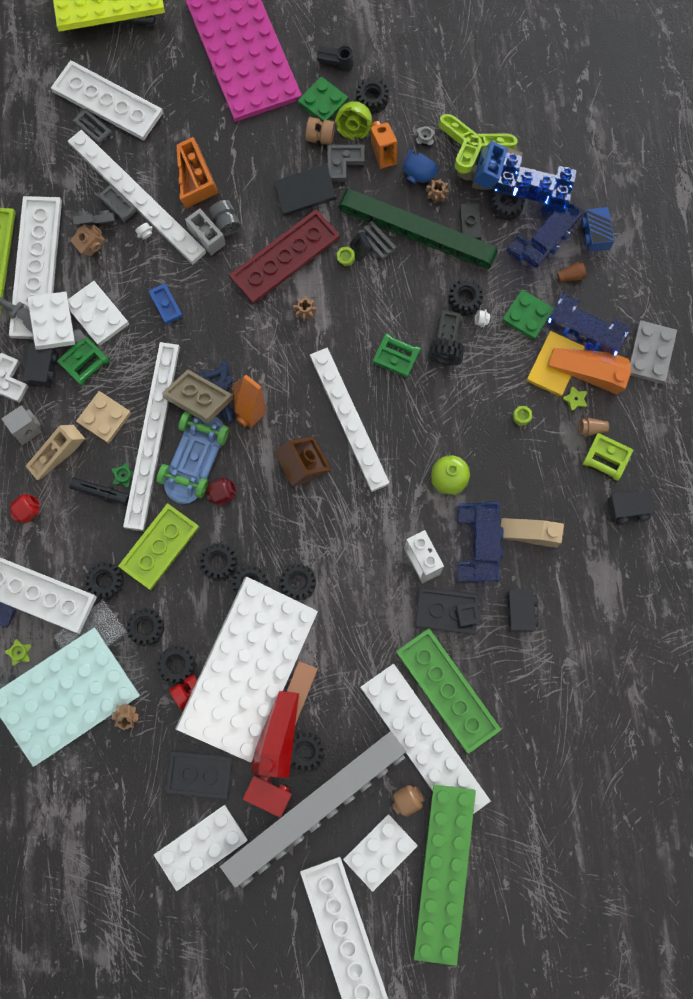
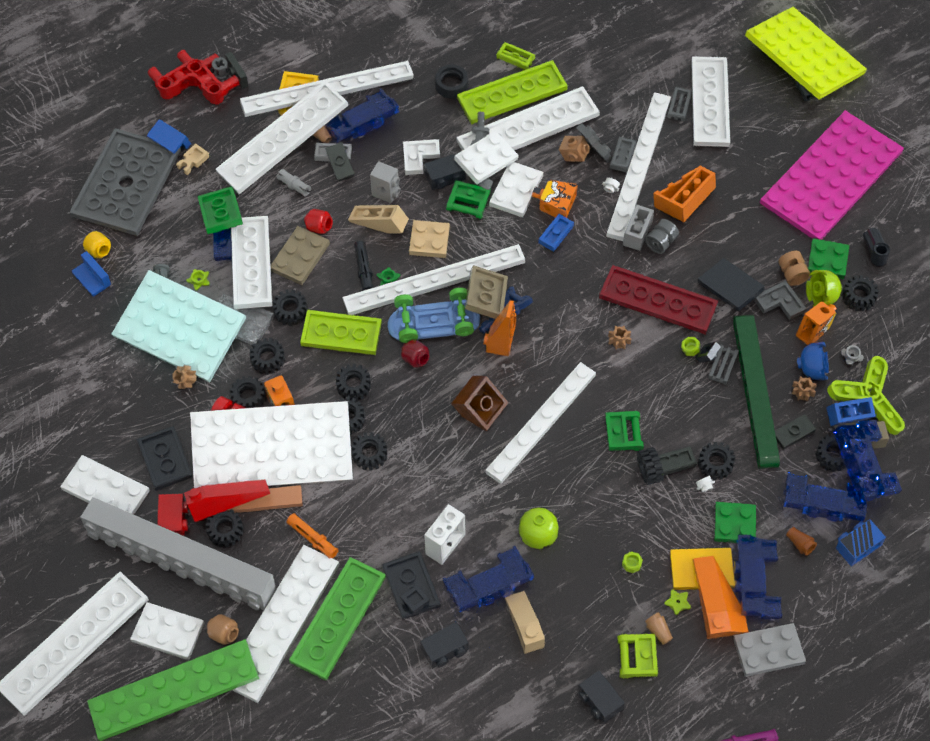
camera: 65 degrees right, 15 degrees down
none -> orange torso [264,375,295,407]
none -> dark tan plate [271,226,330,285]
none -> orange pin [286,513,339,559]
none -> orange torso [532,180,578,218]

